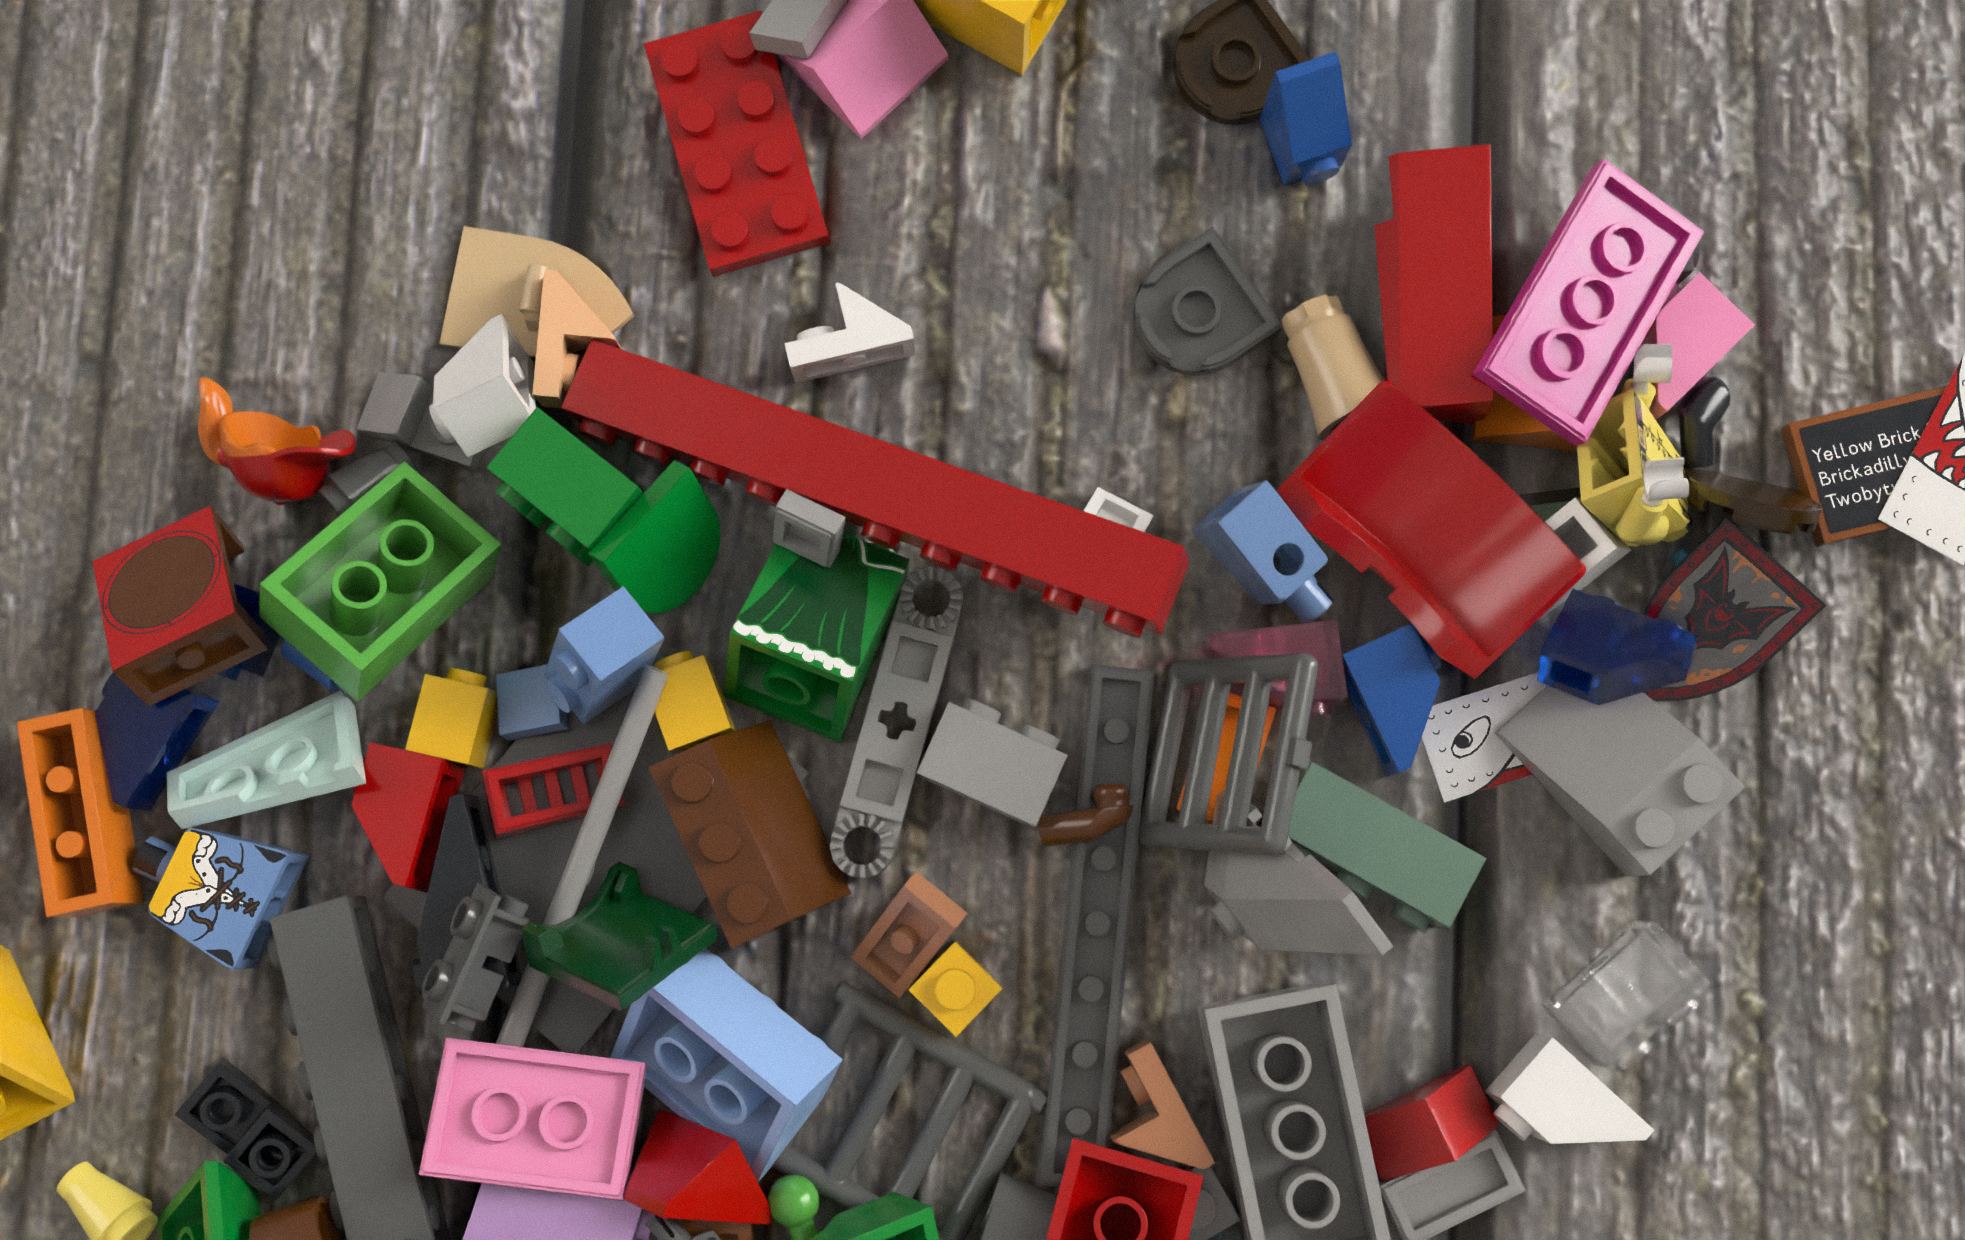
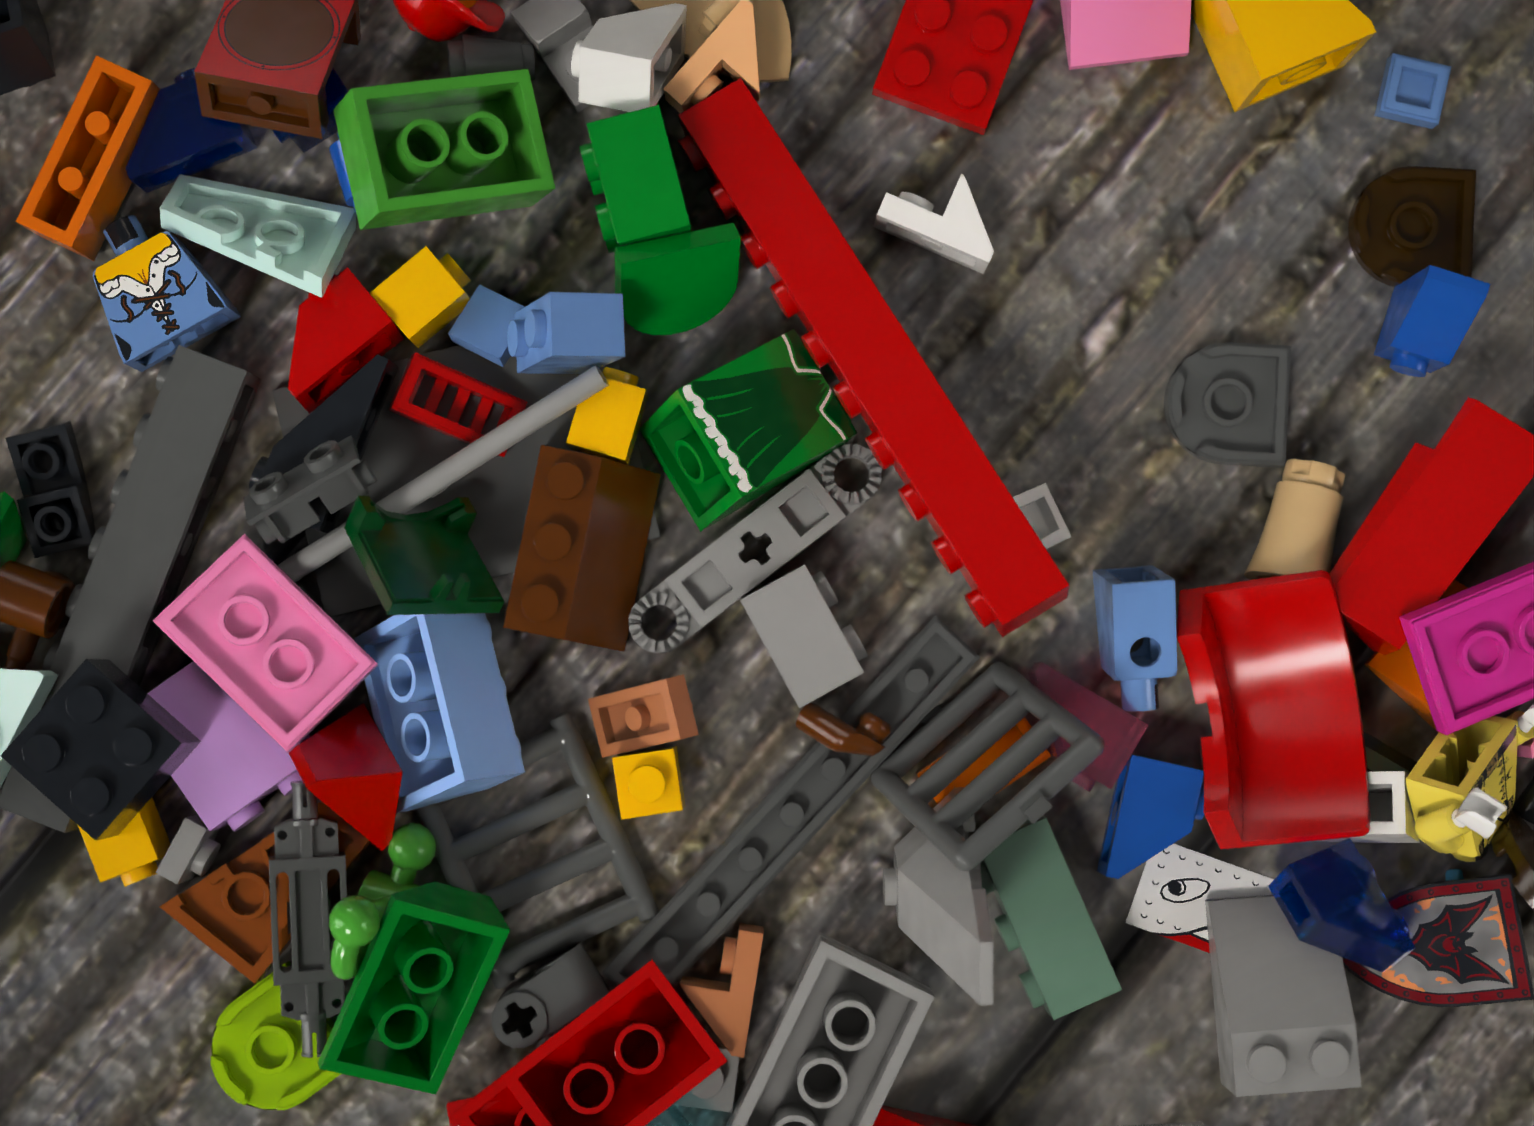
camera: 35 degrees right, 5 degrees up
light grey tile [772,489,846,568] -> none

